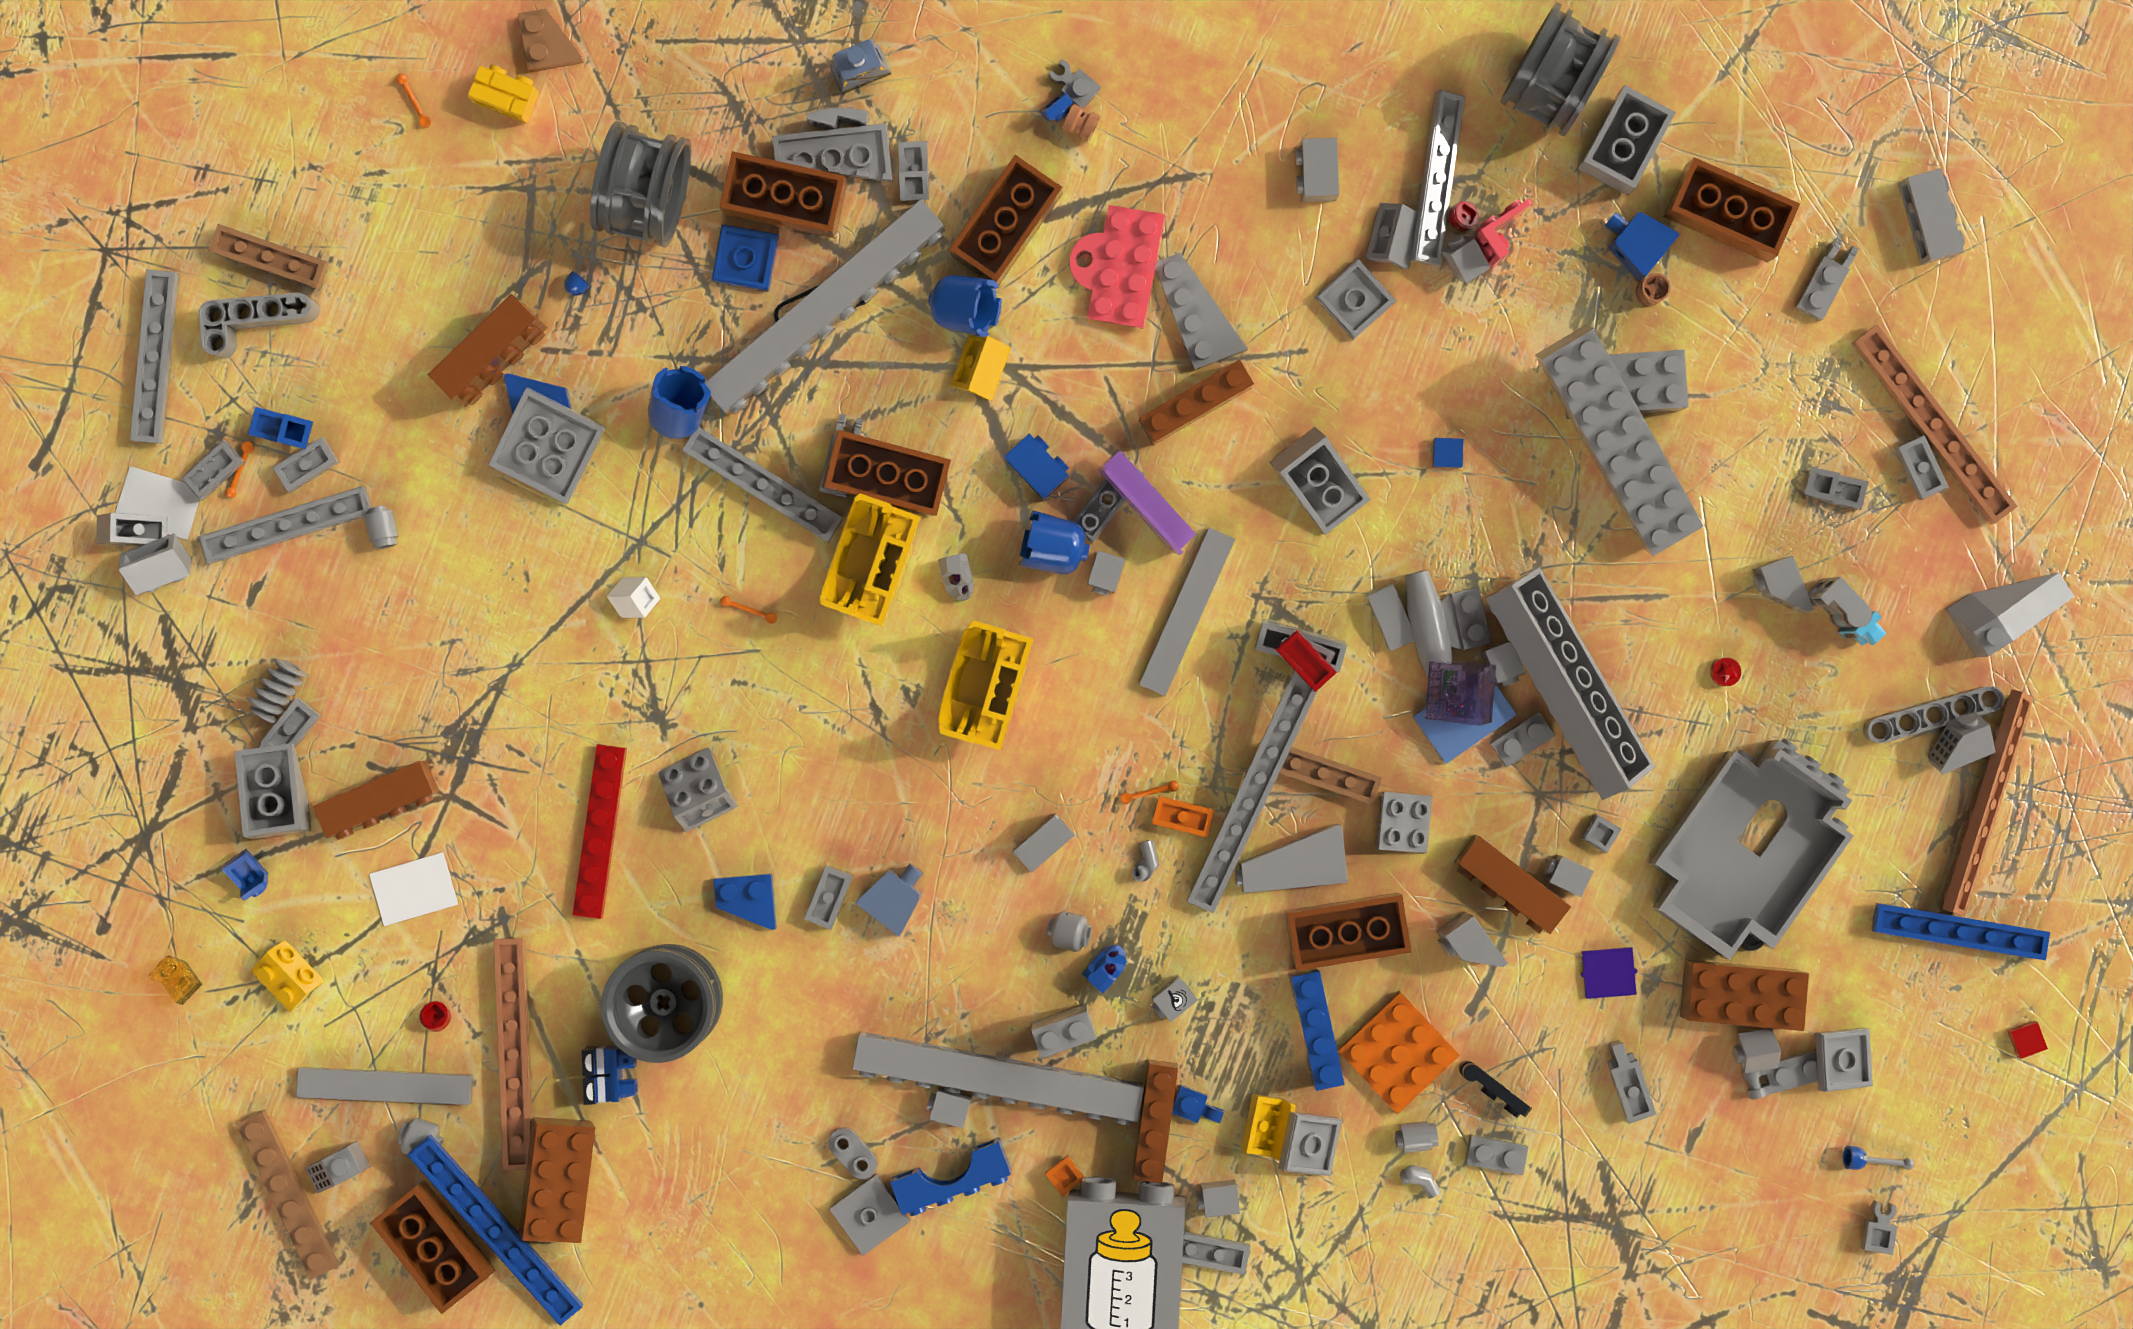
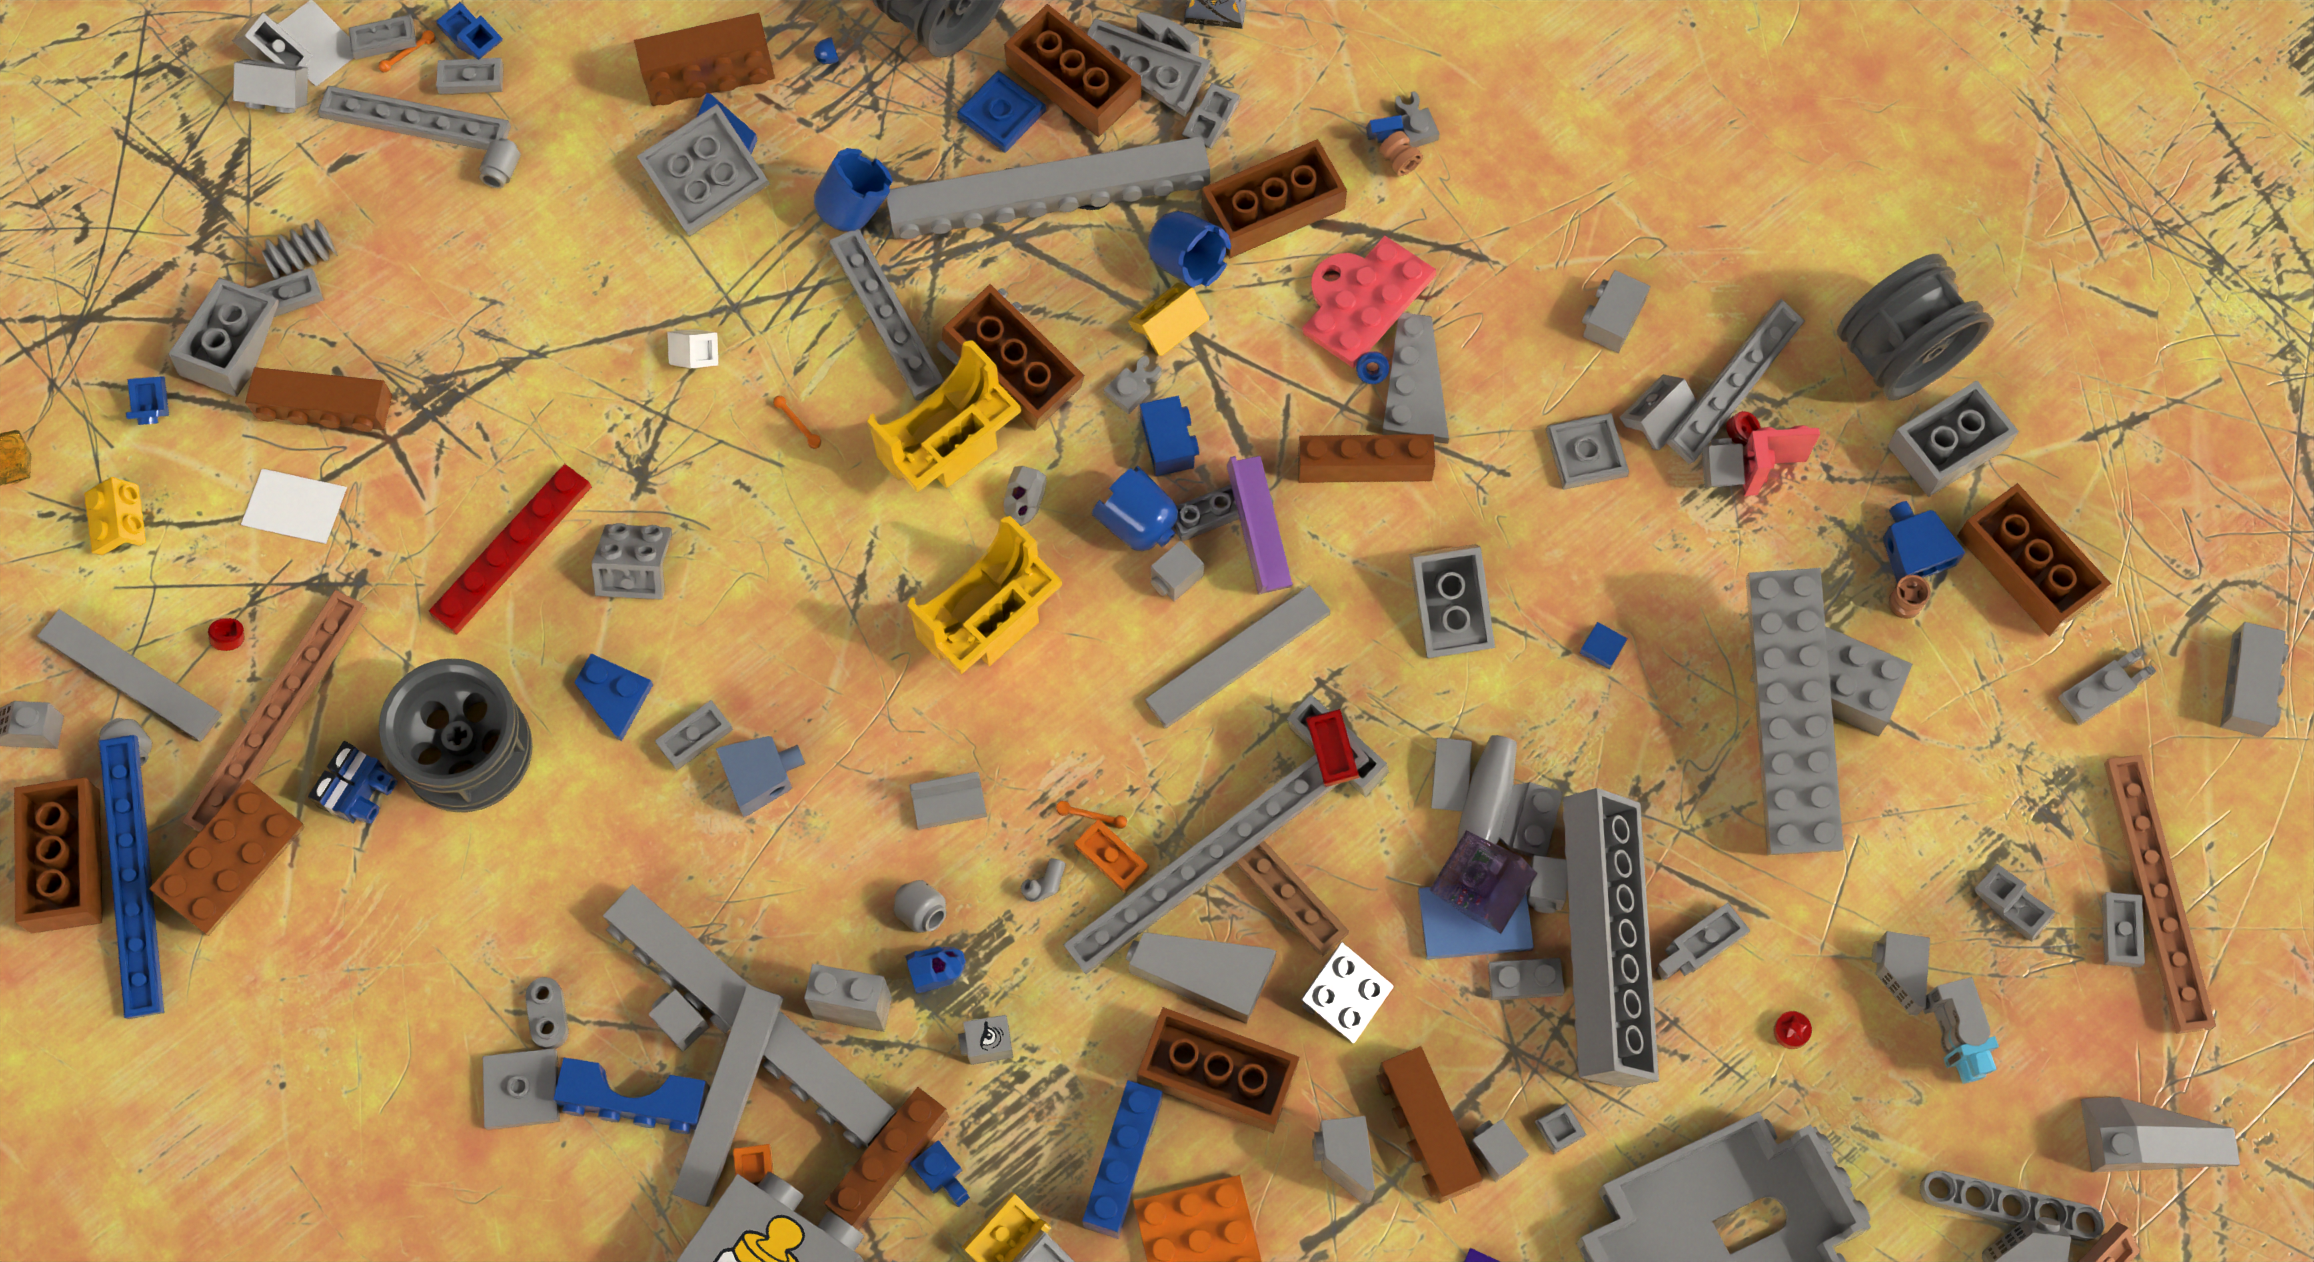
camera: 30 degrees right, 20 degrees down
none -> light grey tile [673,984,784,1207]
none -> light grey plate [1104,355,1162,415]
none -> blue plate [1356,351,1389,384]
none -> light grey hinge [1655,903,1750,981]

